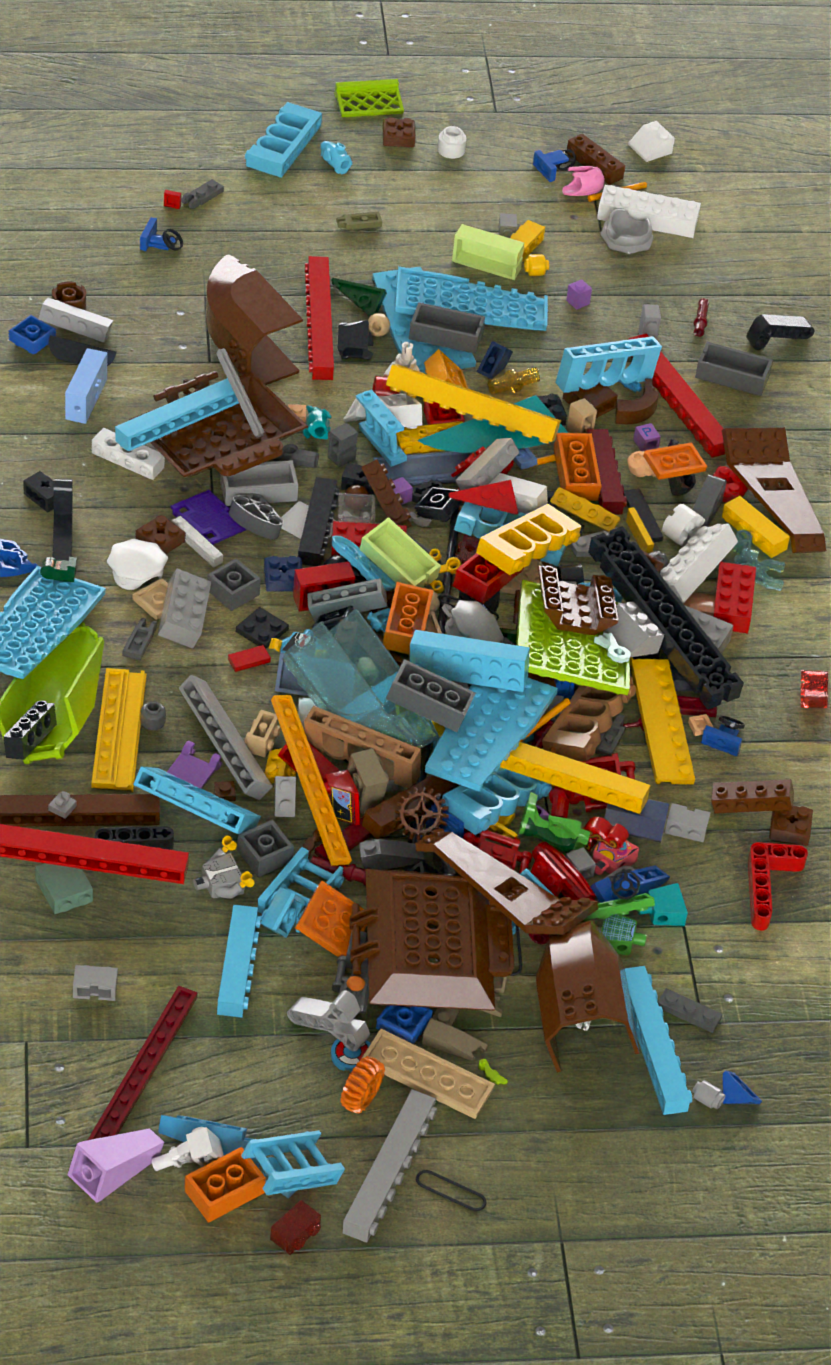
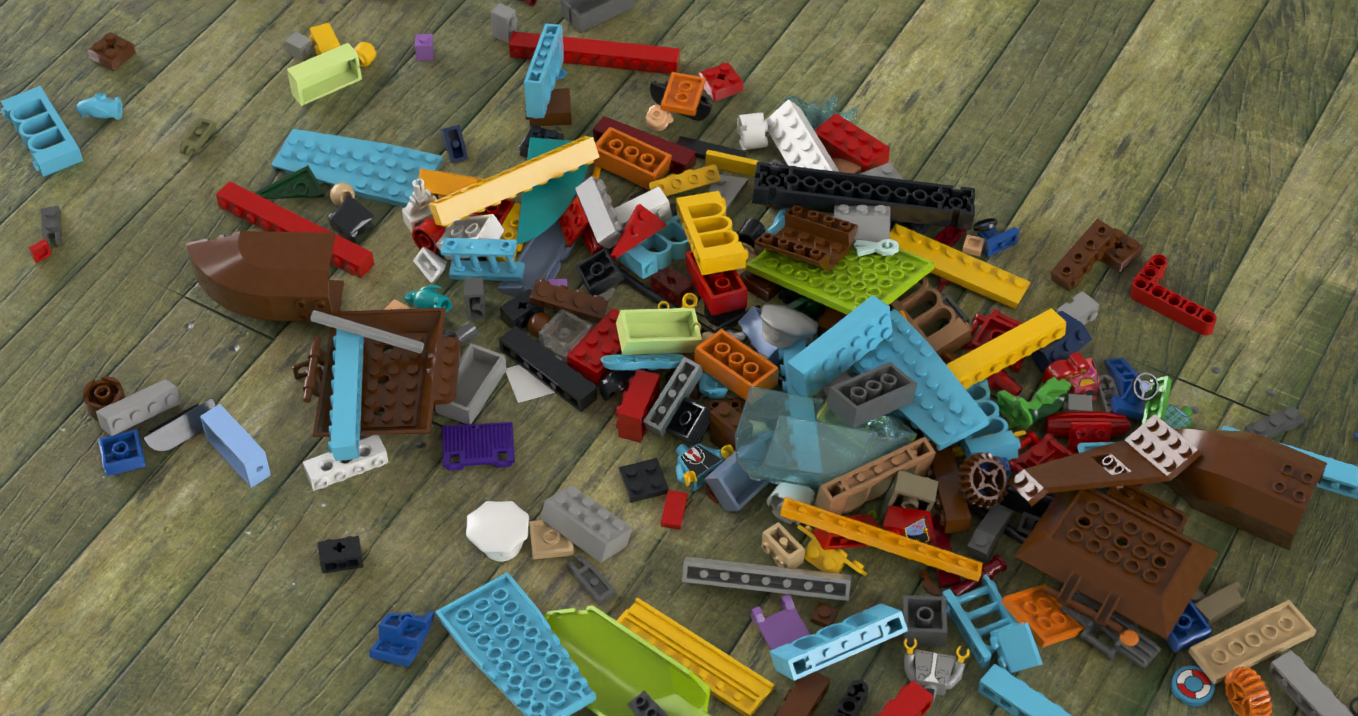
camera: 50 degrees left, 5 degrees up
dark green leg [40,557,77,582] -> none
black beam [52,479,73,561] -> none
reddish brown brick [135,515,186,554] -> none
blue piece [140,217,183,251] -> none
dark grey head [140,701,166,730] -> none
white piece [171,516,223,568] -> none
dark grey brick [207,558,261,611] -> none
dark grey beam [229,493,283,540] -> none
dark blue brick [264,556,302,592] -> none
light grey brick [274,776,296,817] -> none
light grey beam [287,990,370,1051] -> none
lime fence [334,79,404,117] -> none
medium azure wing [395,266,548,331] -> none
dark grey piece [409,302,485,354] -> none
black beam [412,481,443,503] -> none
white piece [438,126,466,159] -> none
lime piece [478,1059,508,1085] -> none
clear yellow piece [487,367,540,394] -> none
tan brick [567,398,597,433] -> none
reddish brown arch [615,379,659,425] -> none
medium lavender brick [633,423,661,451] -> none
teal torso [637,883,688,926] -> none
dark grey beam [693,474,727,527] -> none
reddish brown wing [722,427,827,553] -> none
yellow brick [722,496,790,558] -> none
clear red brick [800,670,828,708] -> none

